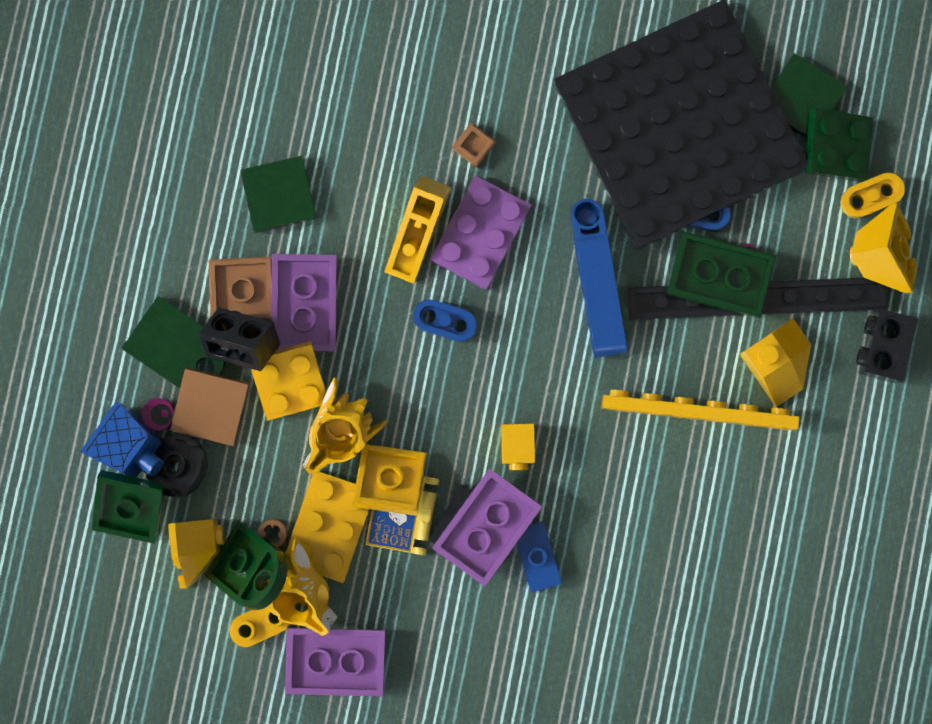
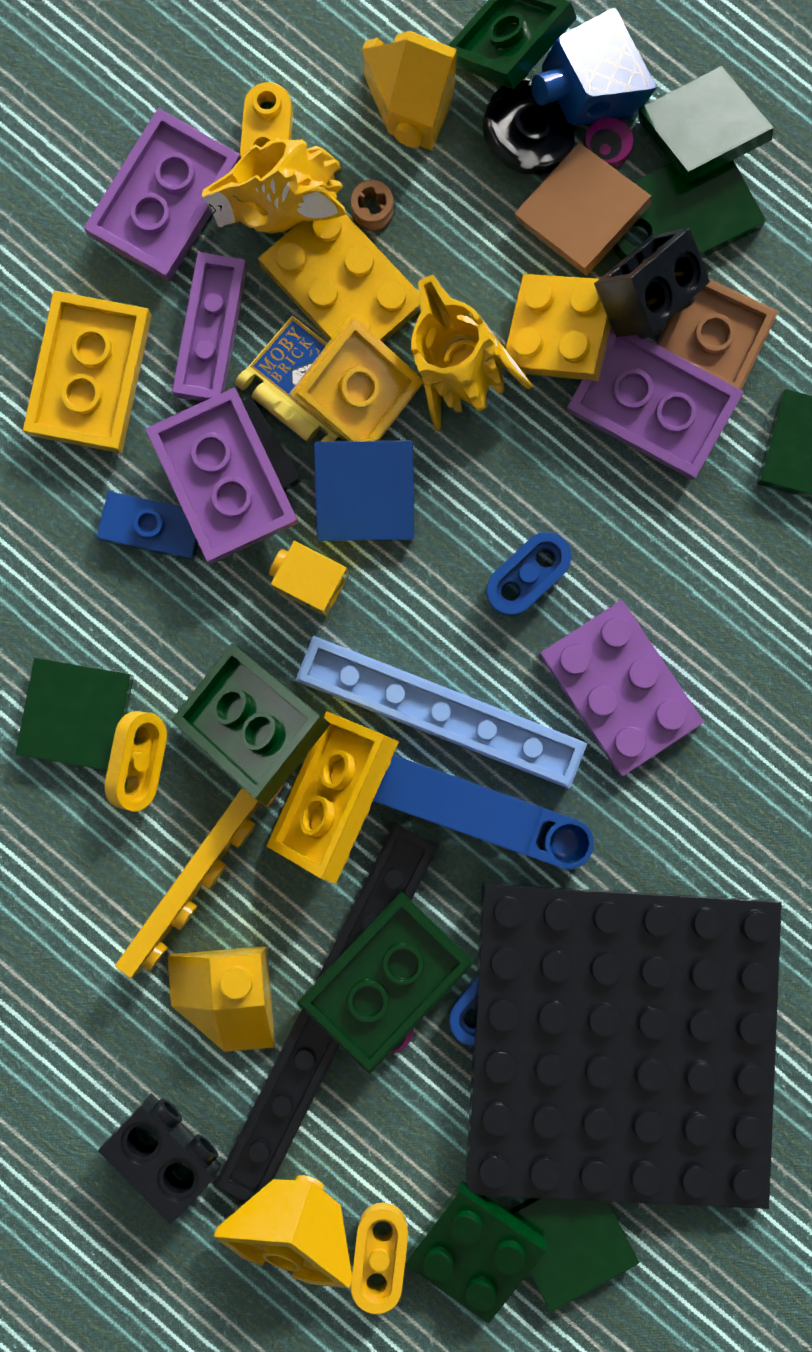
camera: 115 degrees right, 0 degrees up
dark green tile [205,520,288,610] -> none
yellow slope [384,176,452,284] -> none
medium nougat tile [452,123,496,168] -> none
none -> dark green tile [15,658,134,770]
none -> yellow plate [23,291,152,454]
none -> yellow plate [104,711,167,811]
none -> dark green plate [171,643,331,805]
none -> medium lavender plate [172,252,248,402]
none -> yellow plate [266,711,399,884]
none -> light blue tile [295,636,588,789]
none -> blue tile [314,440,414,541]
none -> tile [638,66,774,184]

